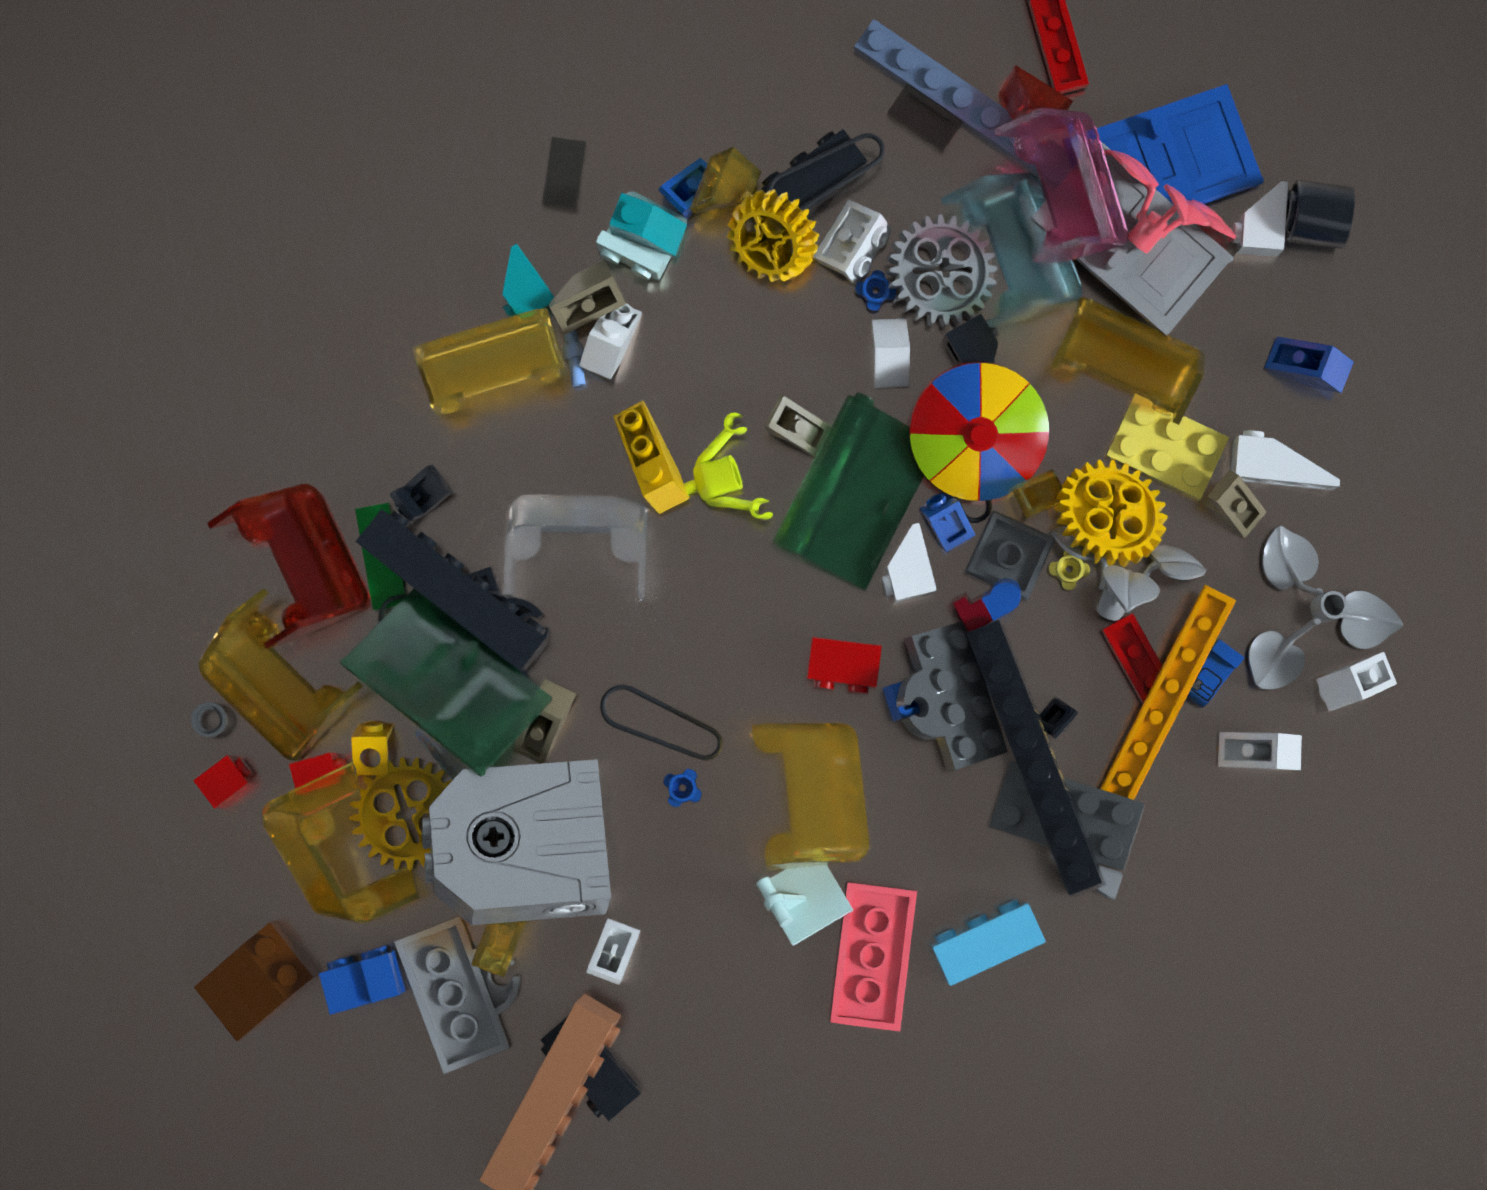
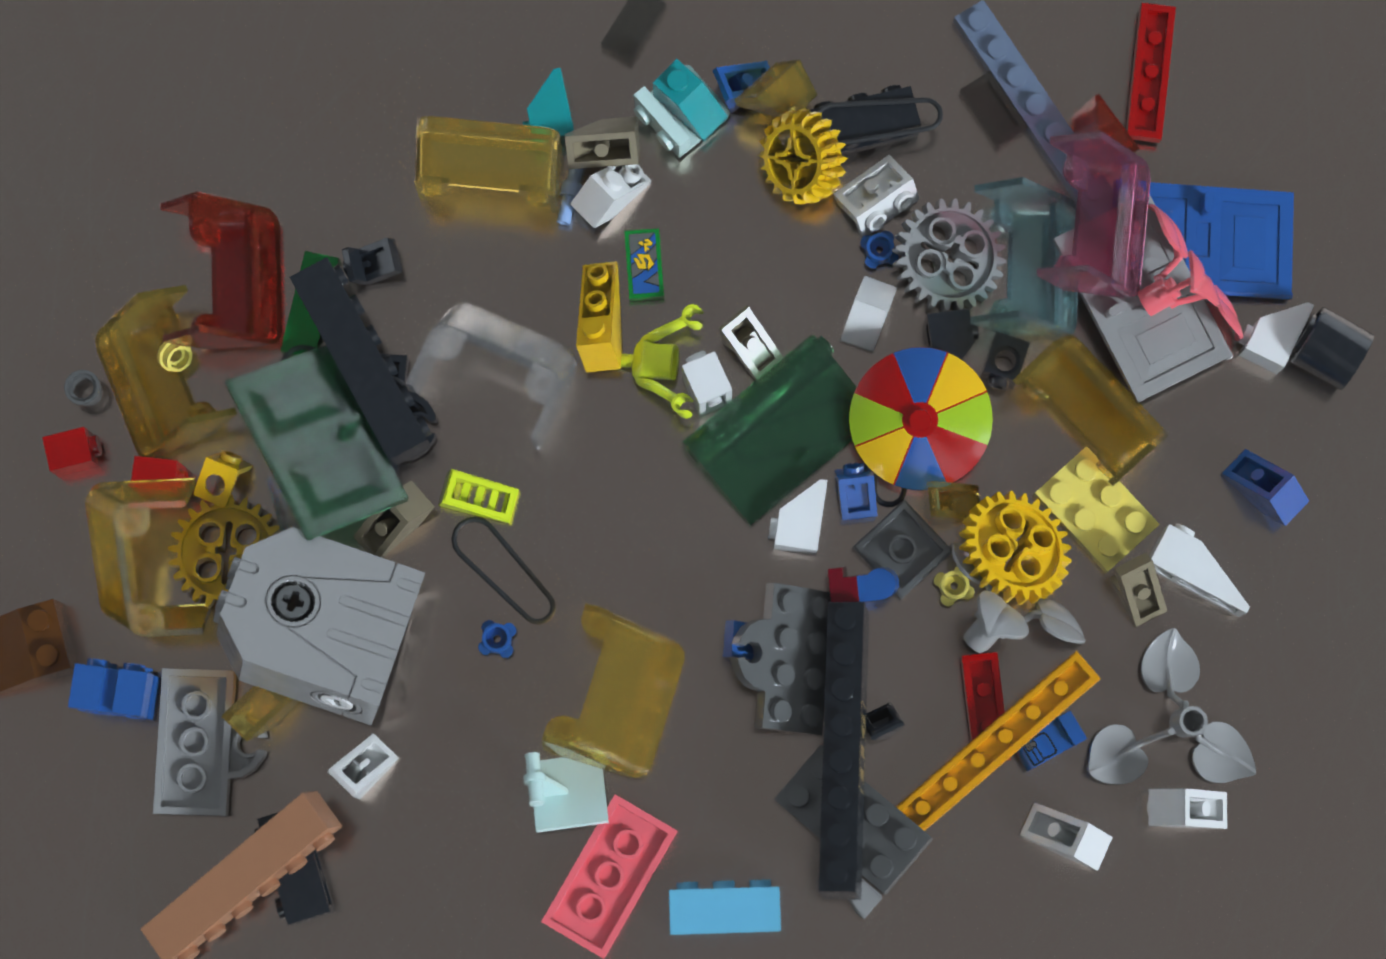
camera: 25 degrees right, 5 degrees down
red brick [806,637,882,694] -> none
none -> light yellow plate [157,337,192,372]
none -> neon yellow slope [438,469,519,524]
none -> tile [624,228,664,302]
none -> white brick [682,351,732,418]
none -> black brick [980,331,1030,390]

